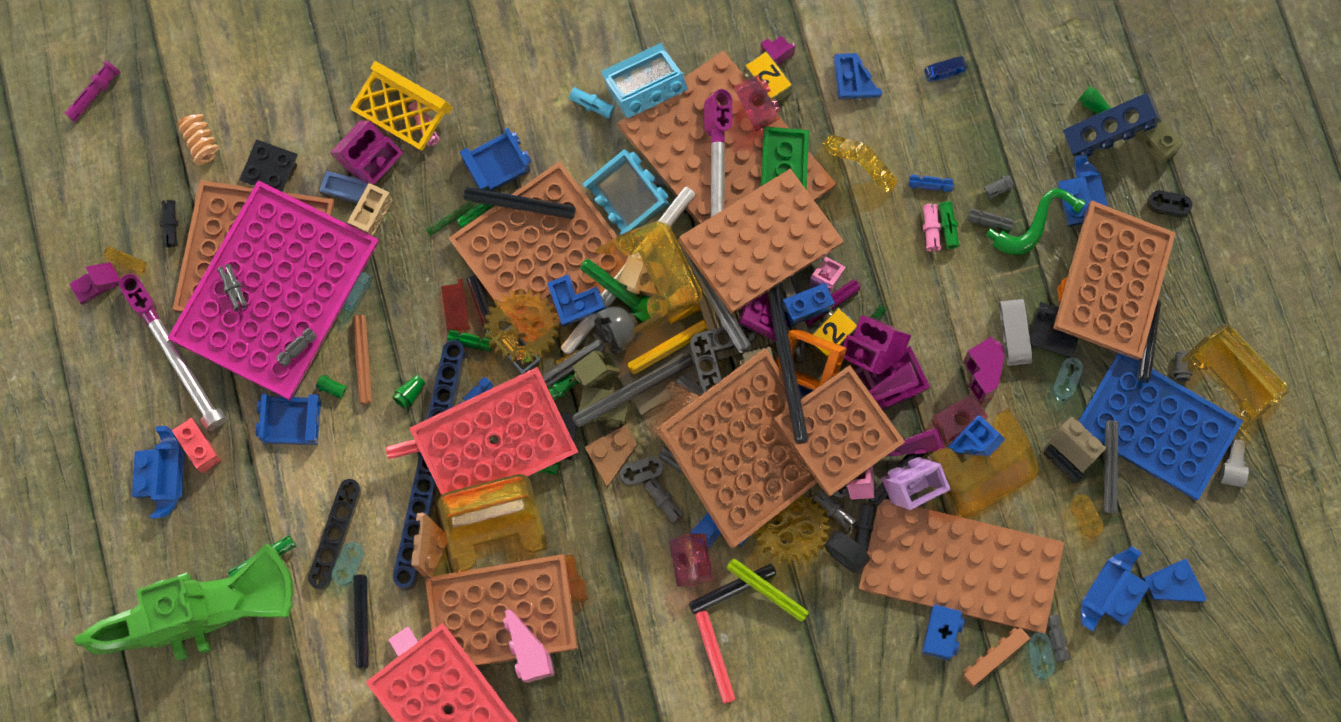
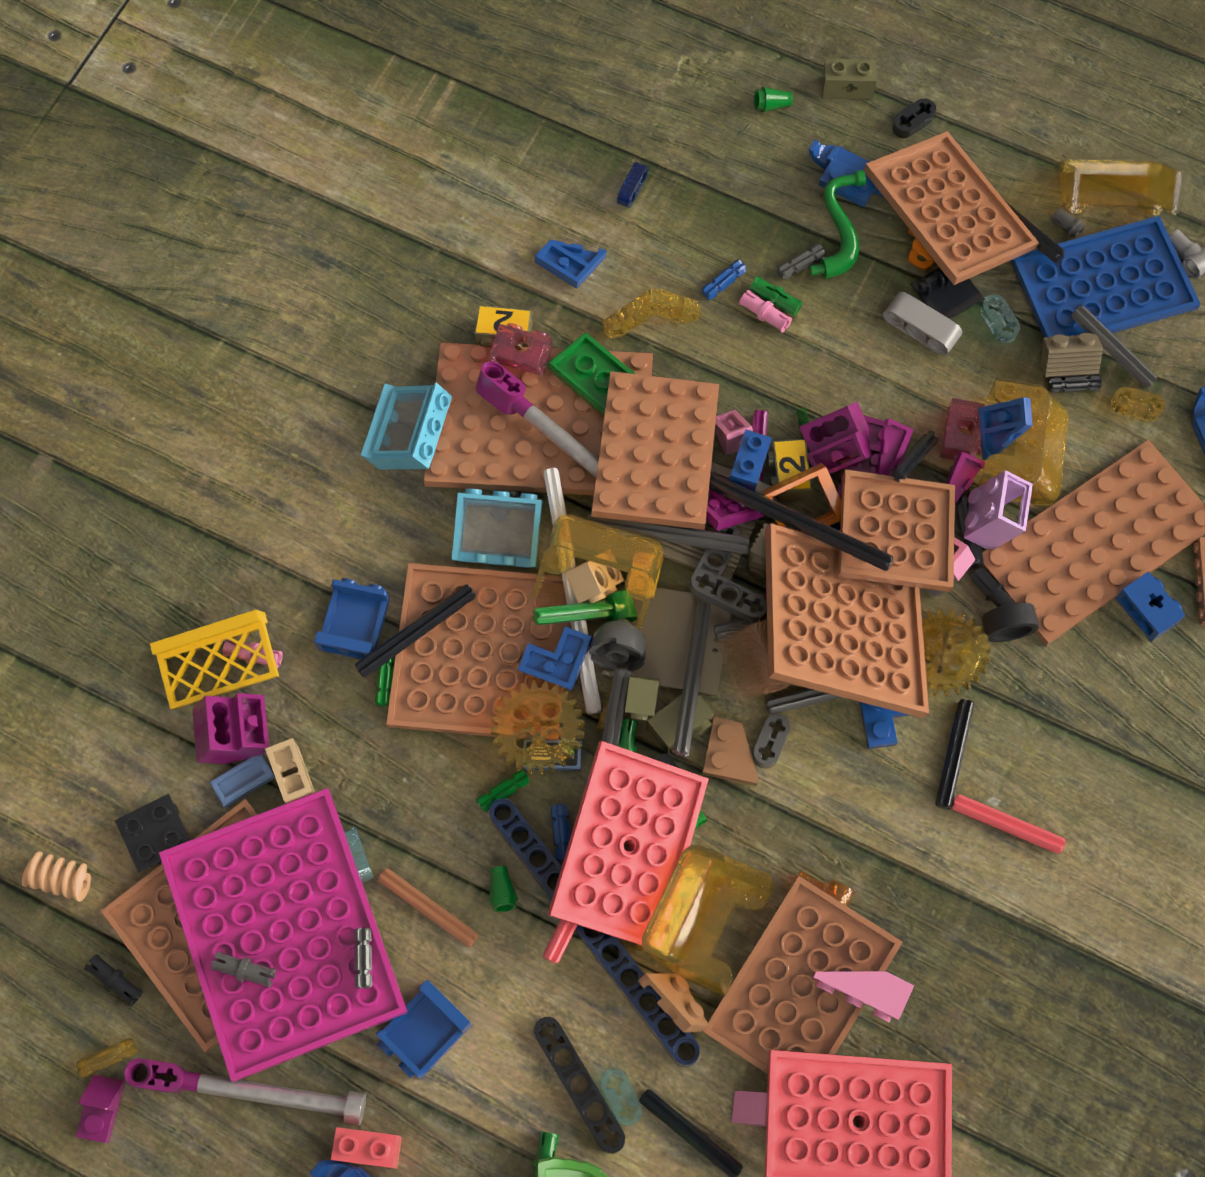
camera: 50 degrees left, 5 degrees down
green pin [316,375,347,399] -> none
green piece [421,201,478,237] -> none
clear red panel [441,278,471,332] -> none
black axle [466,275,499,340] -> none
medium azure pin [569,87,615,119] -> none
yellow axle [627,320,708,375] -> none
dark grey pin [644,478,684,524] -> none
clear pink brick [669,533,713,587] -> none
lime axle [727,559,808,622] -> none
magenta panel [760,36,796,65] -> none
dark grey pin [813,489,857,532] -> none
magenta piece [963,336,1005,405] -> none
dark grey pin [984,175,1014,200] -> none
dark blue brick [1063,93,1162,158] -> none
none -> black axle [890,431,939,482]

